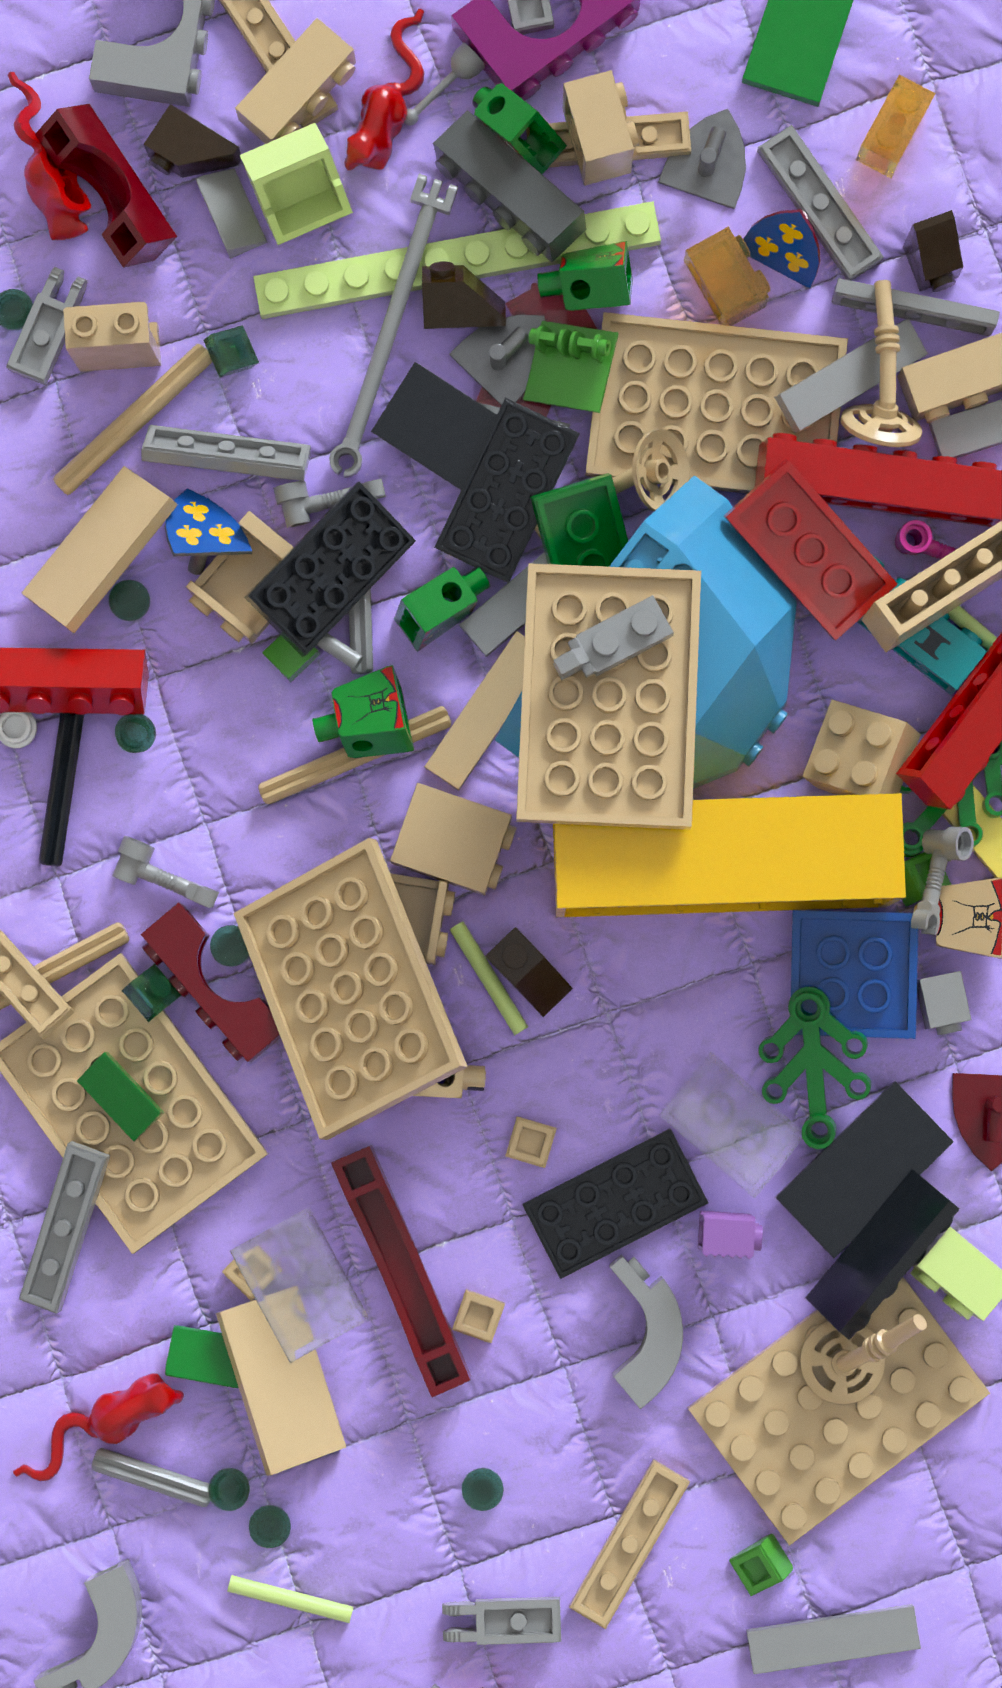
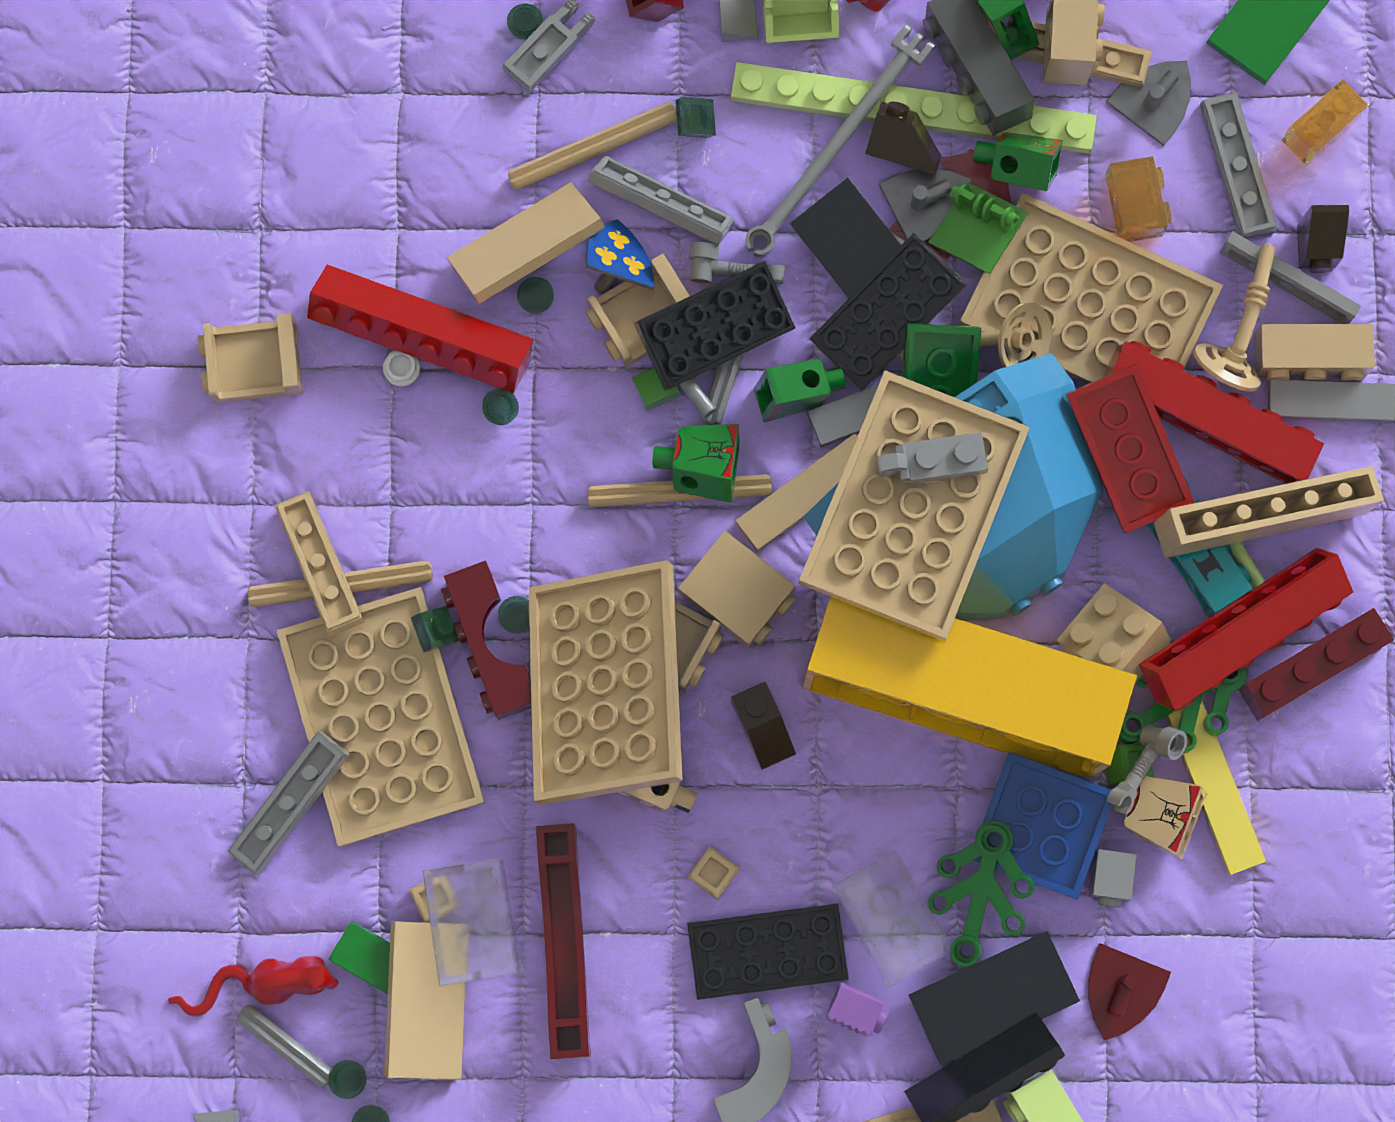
camera: 15 degrees right, 5 degrees down
black axle [39,713,84,867] -> none
tan panel [63,302,161,372] -> none
green slope [77,1052,165,1142] -> none
light grey brick [112,836,219,908] -> none
yellowish green bar [450,921,528,1036] -> none
tan tile [452,1289,505,1343] -> none
blue shield [738,209,821,289] -> none
light grey tile [774,318,928,433] -> none
dark pink brick [895,520,957,560] -> none

